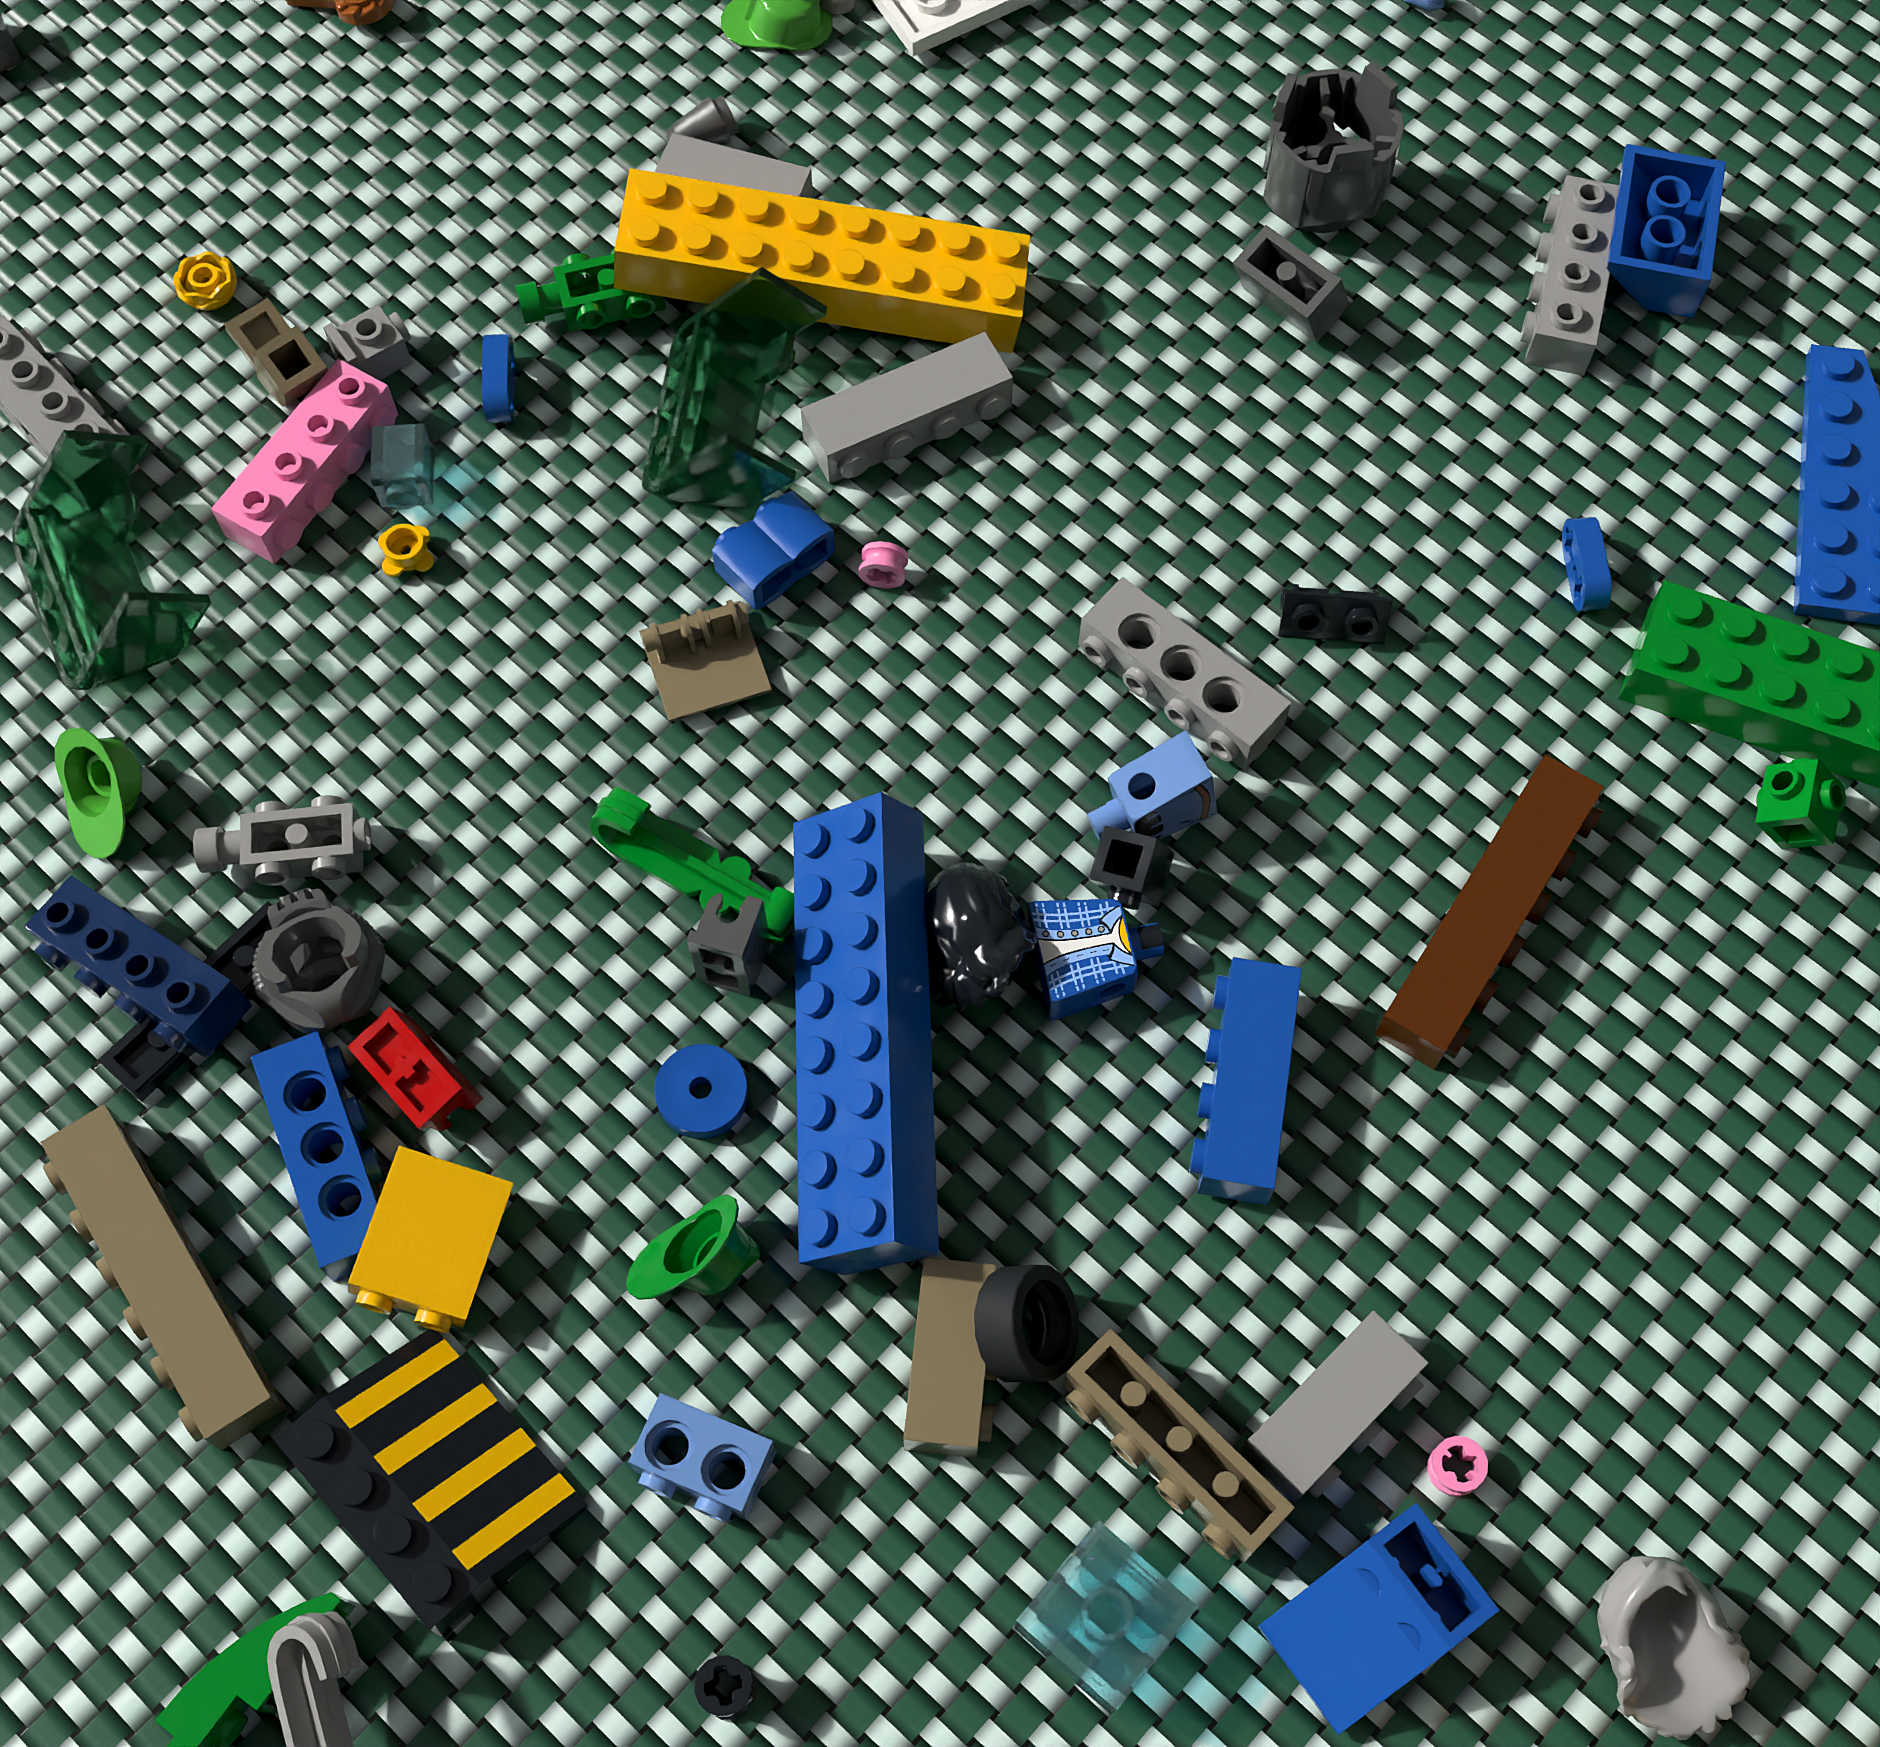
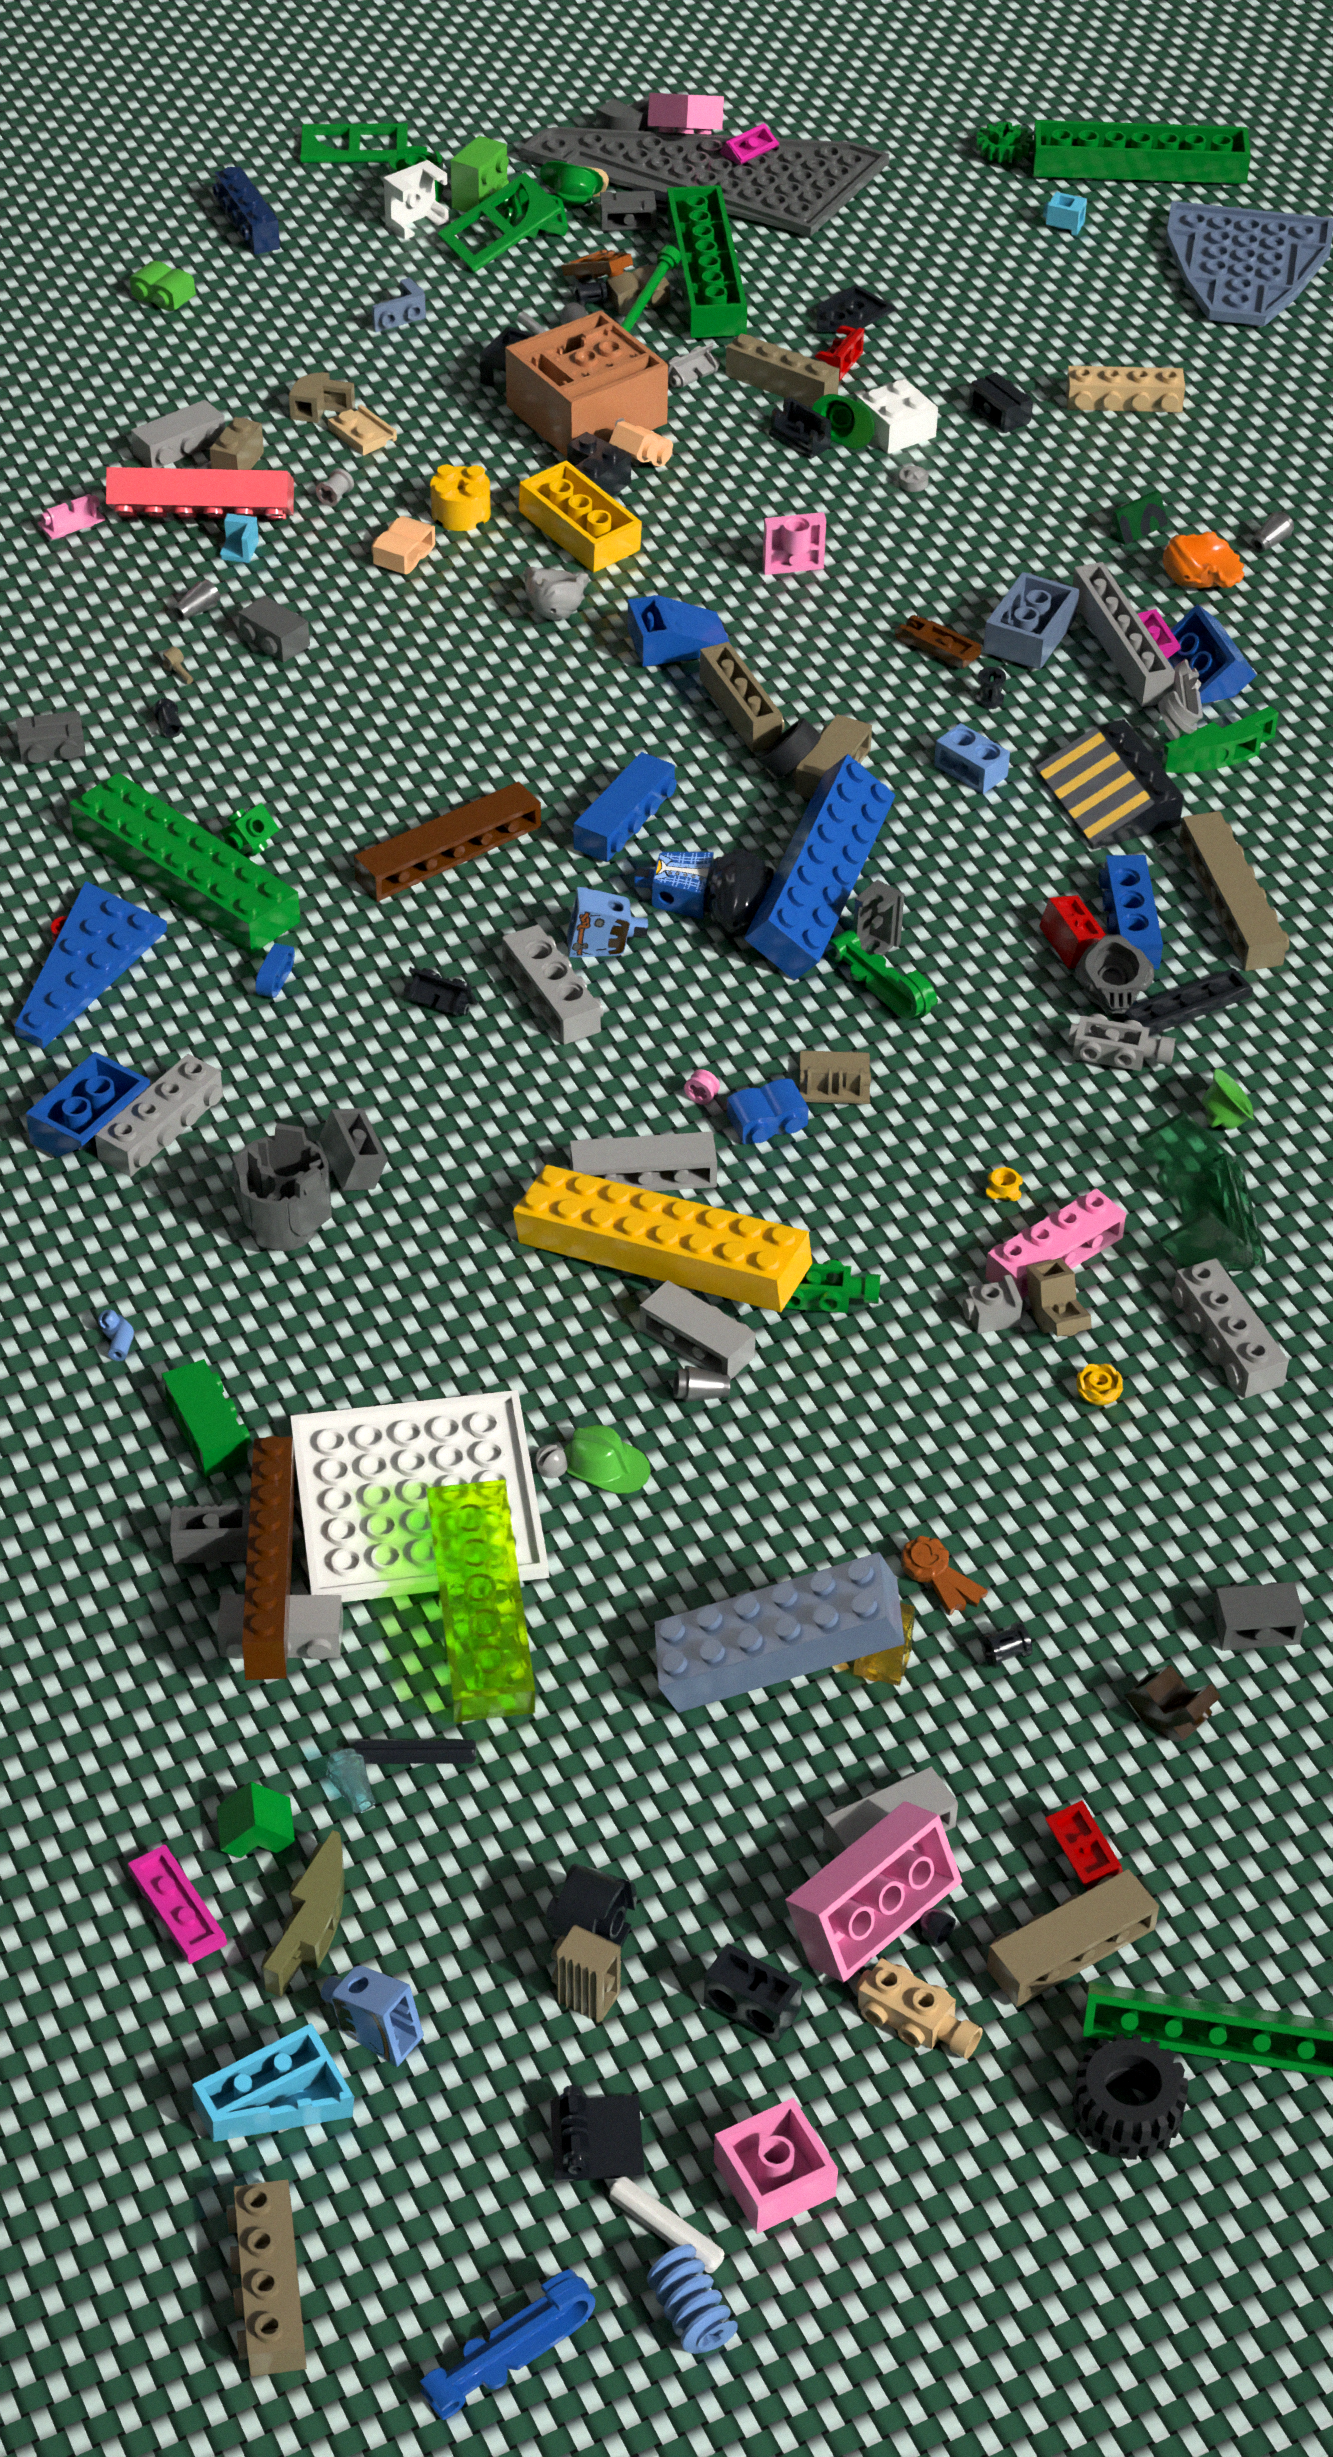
camera: 160 degrees left, 20 degrees down
dark blue brick [24,875,252,1059] -> none
yellow panel [348,1146,514,1333] -> none
clear light blue brick [370,424,434,510] -> none
blue beam [482,334,516,423] -> none
green piece [626,1194,760,1300] -> none
clear green windscreen [642,267,827,509] -> none
blue piece [654,1044,749,1139] -> none
clear light blue brick [1014,1520,1198,1716] -> none
black brick [1089,826,1174,910] -> none
light grey brick [1241,1310,1428,1503] -> none
bright pink bush [1427,1436,1488,1497] -> none

